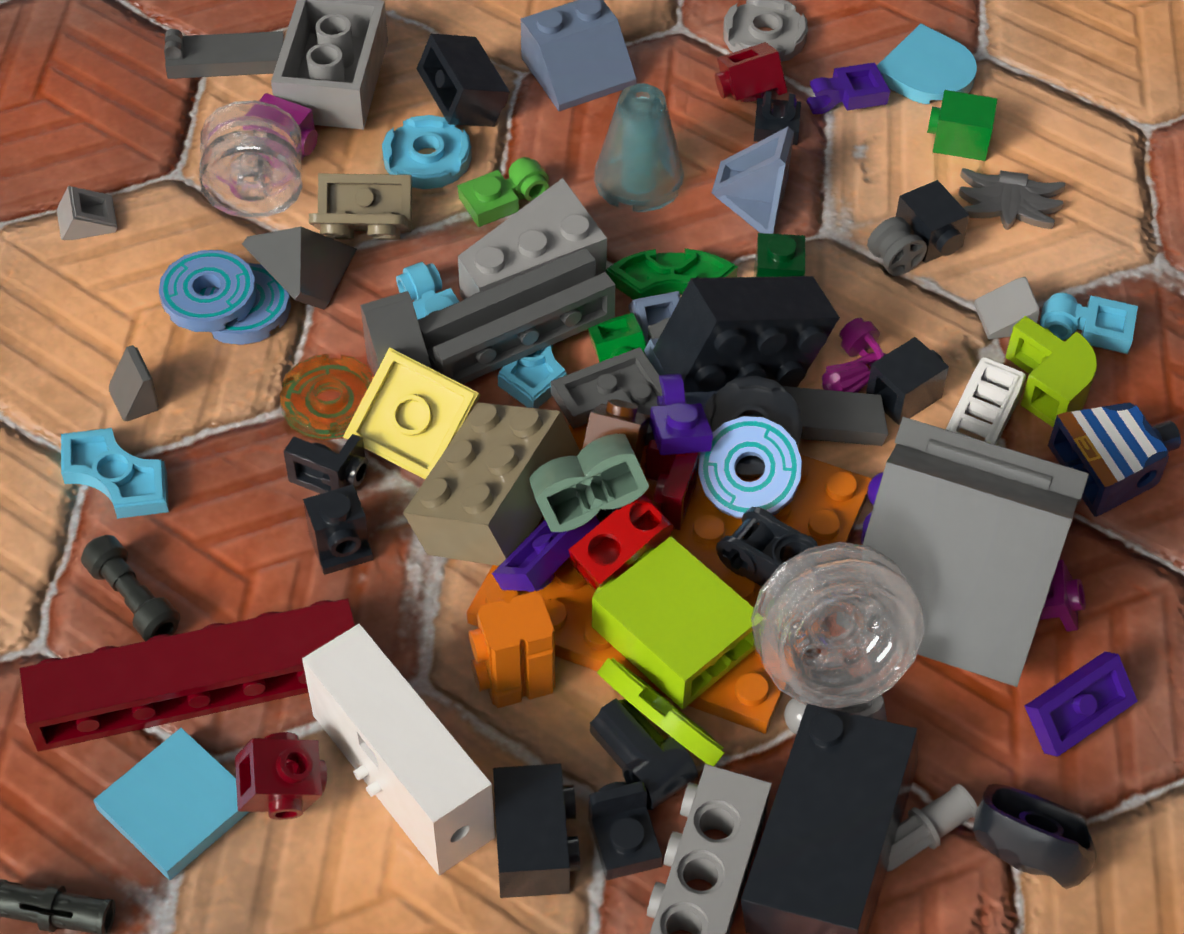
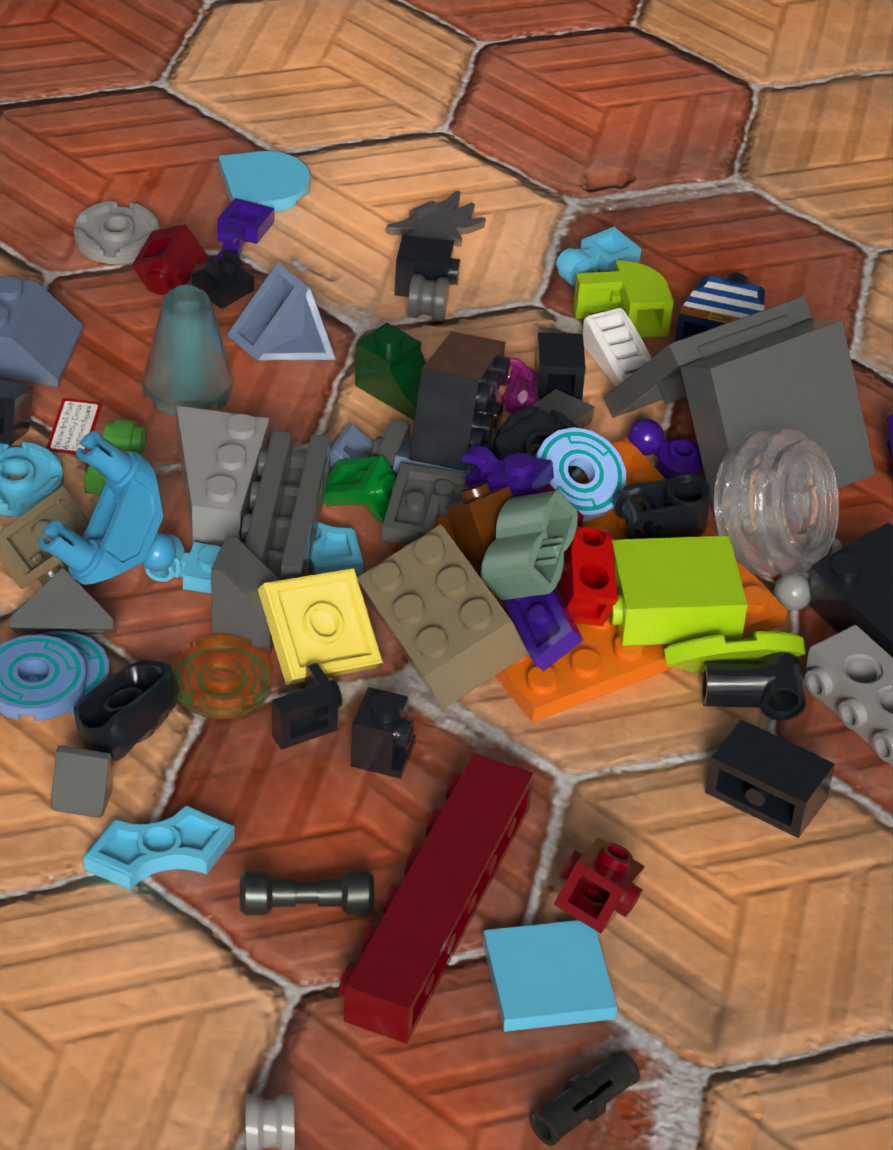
camera: 55 degrees left, 10 degrees down
white brick [302,624,495,876] -> none
orange brick [469,591,555,708] -> none
black bracket [588,781,662,881] -> none
green tile [606,248,738,300] -> none
green brick [927,90,998,161] -> none
light grey slope [974,277,1039,340] -> none
none -> dark azure connector [38,431,176,585]
none -> white sticker [46,398,102,454]
none -> black piece [73,660,180,761]

